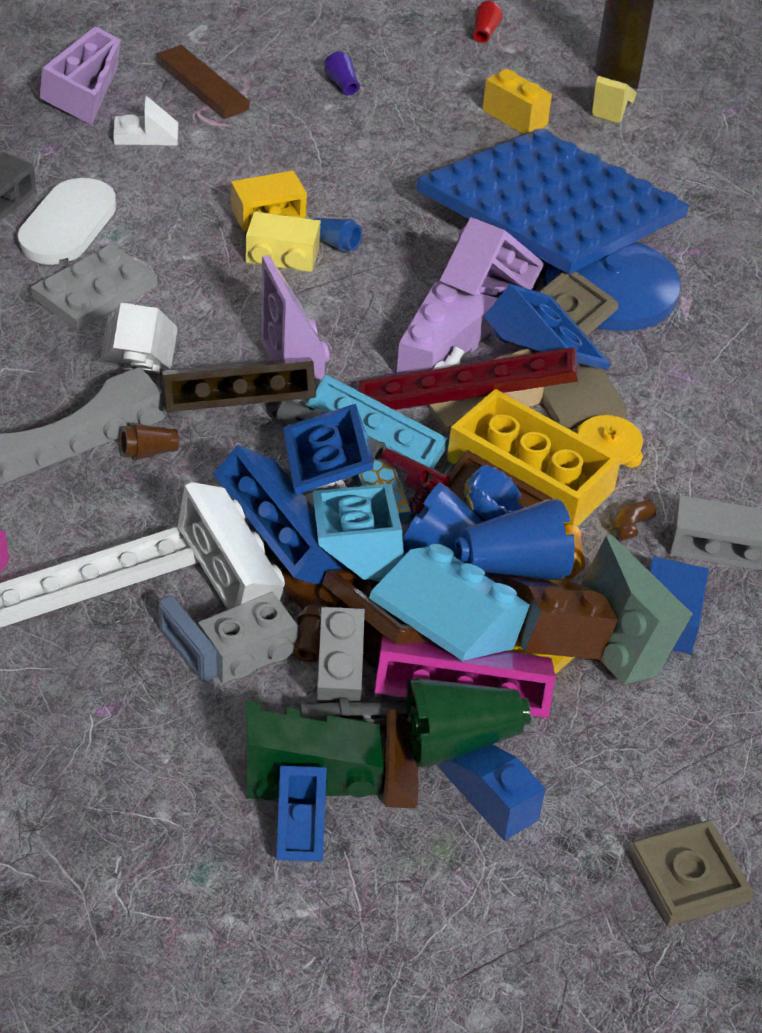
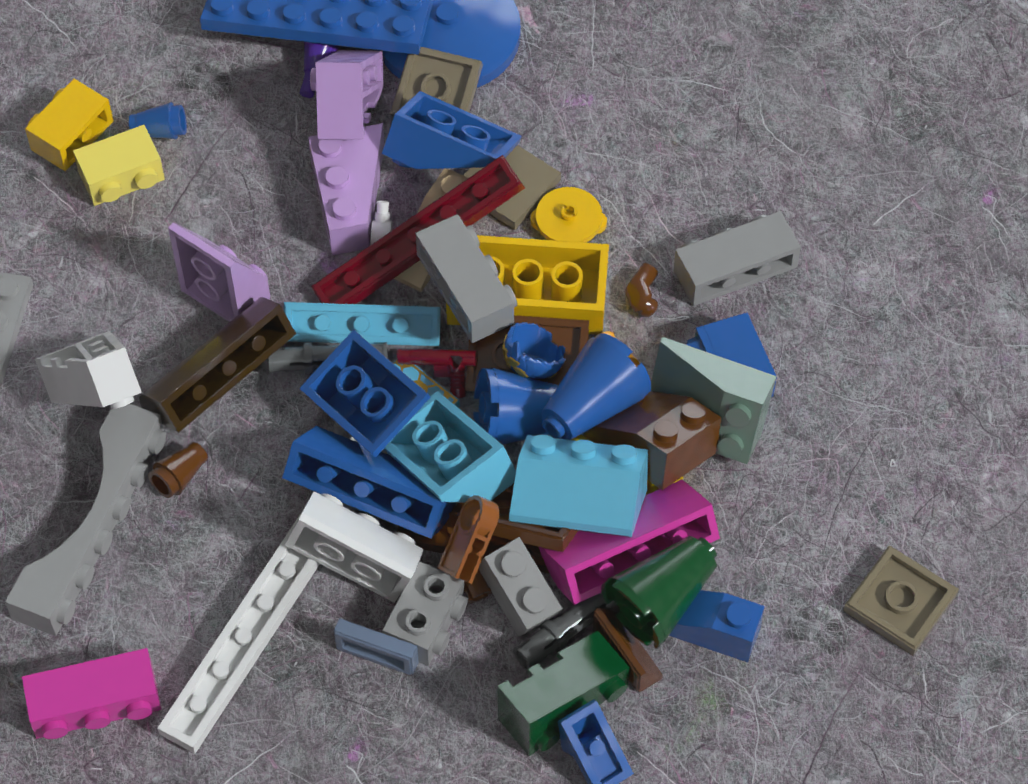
camera: 30 degrees left, 15 degrees up
none -> light grey brick [415,214,517,343]
none -> dark orange piece [437,495,499,584]

